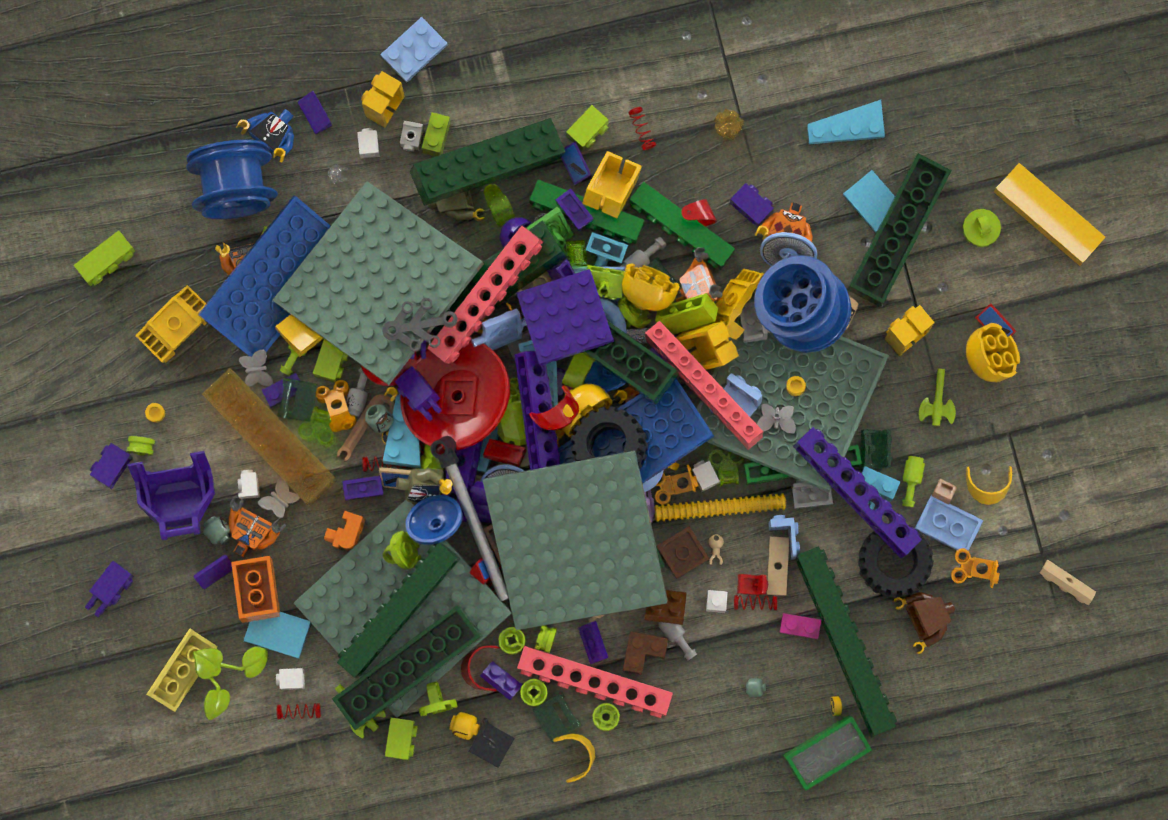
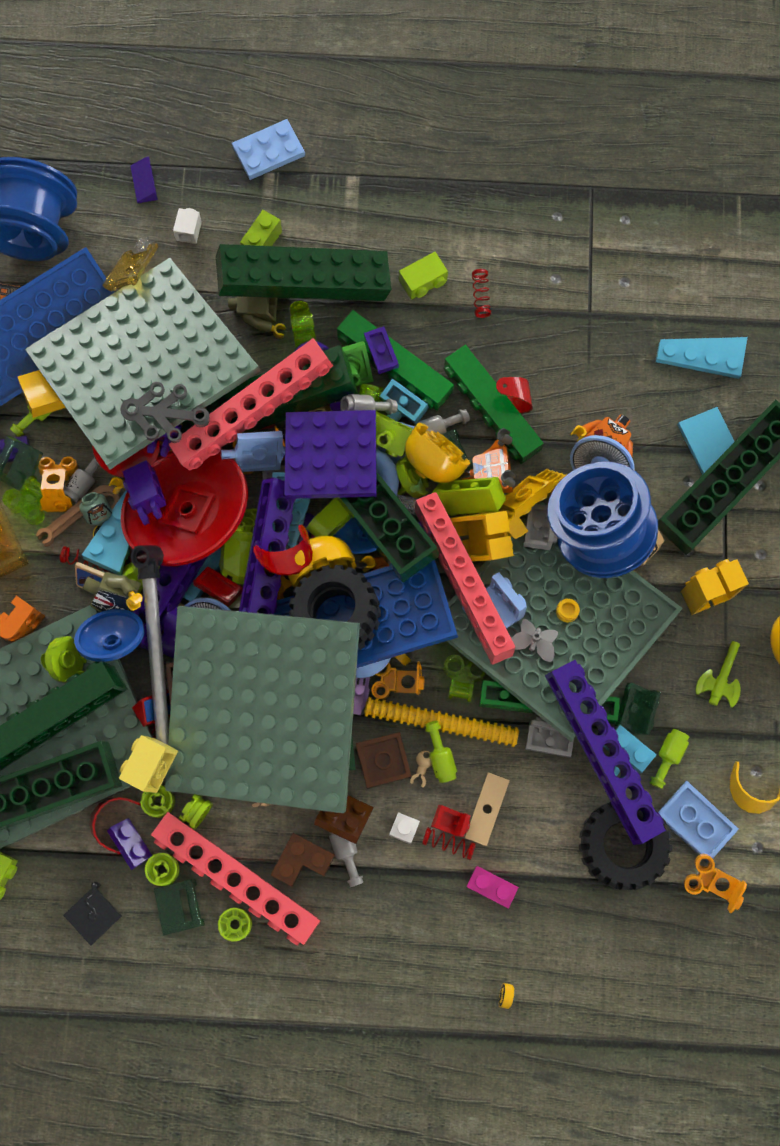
camera: 15 degrees right, 5 degrees down
torso [236,109,294,162] -> none
lime brick [313,339,348,383] -> none
dark purple plate [342,476,383,501] -> none
yellow piece [361,71,405,128] -> none
white brick [400,121,423,152] -> none
lime tile [418,681,458,717] -> none
yellow head [450,712,480,740] -> none
yellow piece [553,733,595,783] -> none
slope [561,142,592,186] -> none
dark purple plate [578,621,608,664] -> none
yellow piece [582,151,642,218] -> none
white brick [692,460,720,492] -> none
clear yellow brick [714,109,745,140] -> none
dark purple brick [730,183,774,228] -> none
sand green piece [746,678,766,697] -> none
light blue bracket [768,515,800,560] -> none
clear brick [783,715,872,791] -> none
dark green brick [795,546,897,738] -> none
reddish brown torso [893,592,955,654] -> none
medium nougat tile [932,479,957,505] -> none
none -> clear yellow piece [103,242,158,291]
none -> light yellow brick [119,735,178,793]
none -> light grey piece [340,394,398,414]
none -> lime piece [425,721,457,783]

